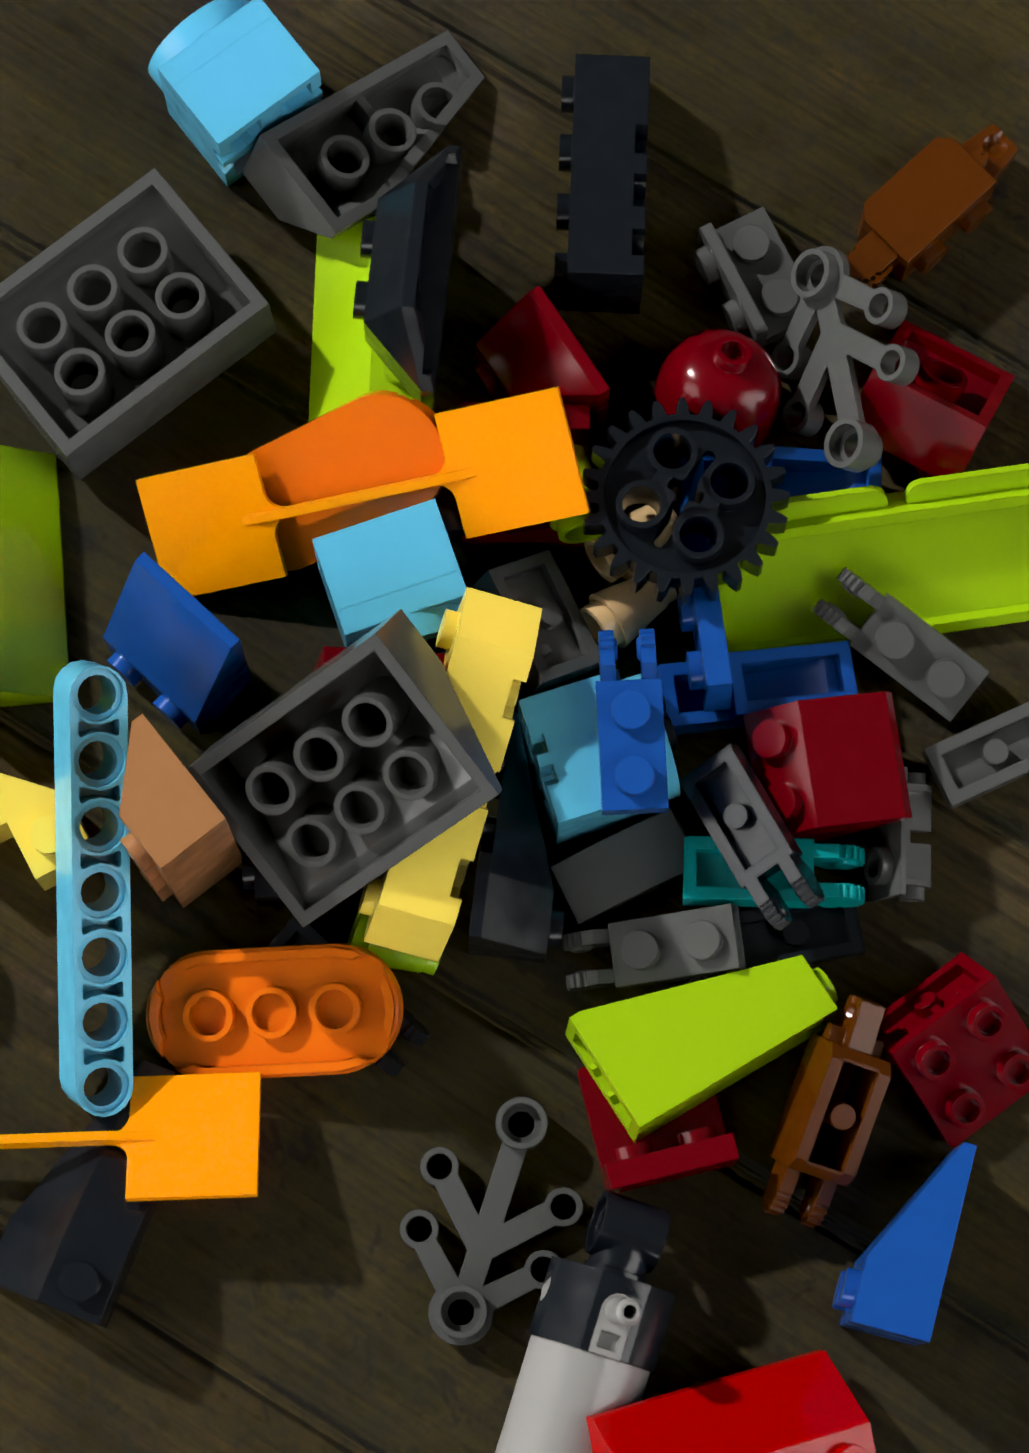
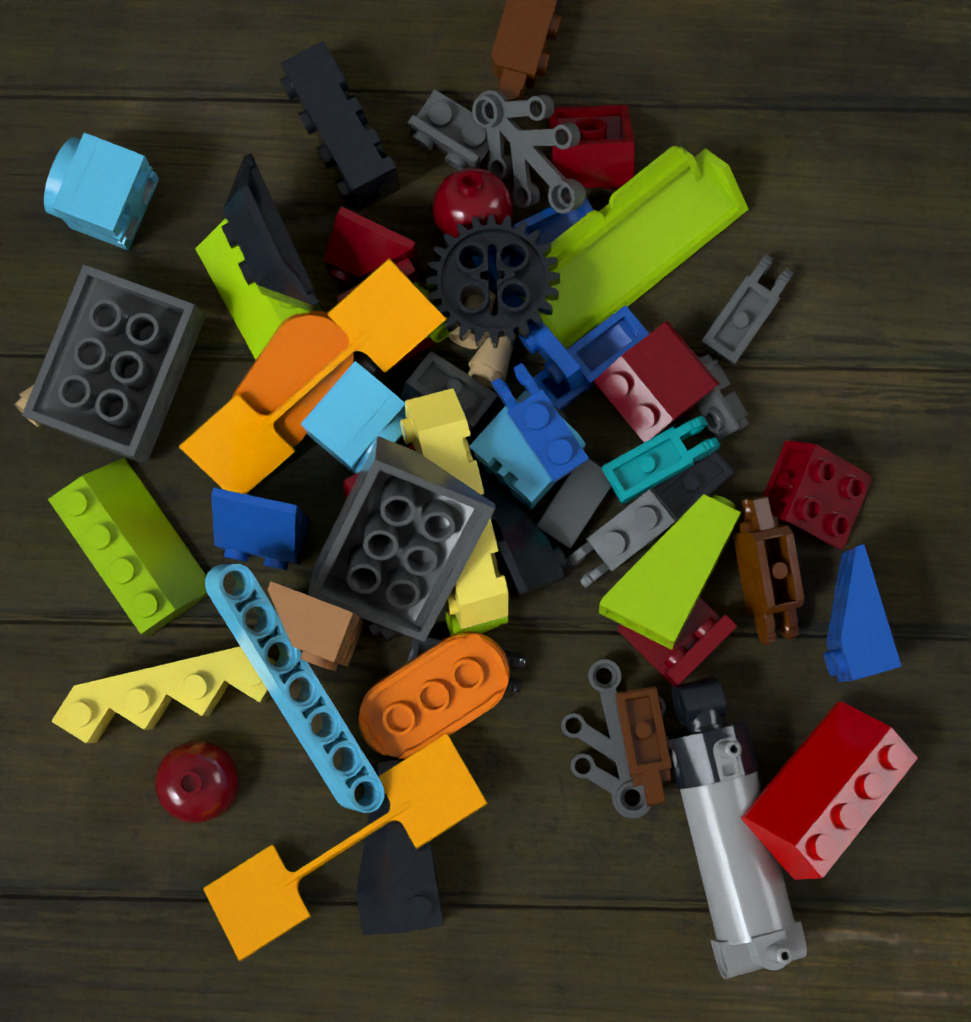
camera: 25 degrees left, 5 degrees up
dark grey wedge [242,30,485,239] -> none
black hinge [680,744,825,931] -> none
dark grey hinge [812,567,990,722] -> none
none -> reddish brown hinge [615,686,672,807]

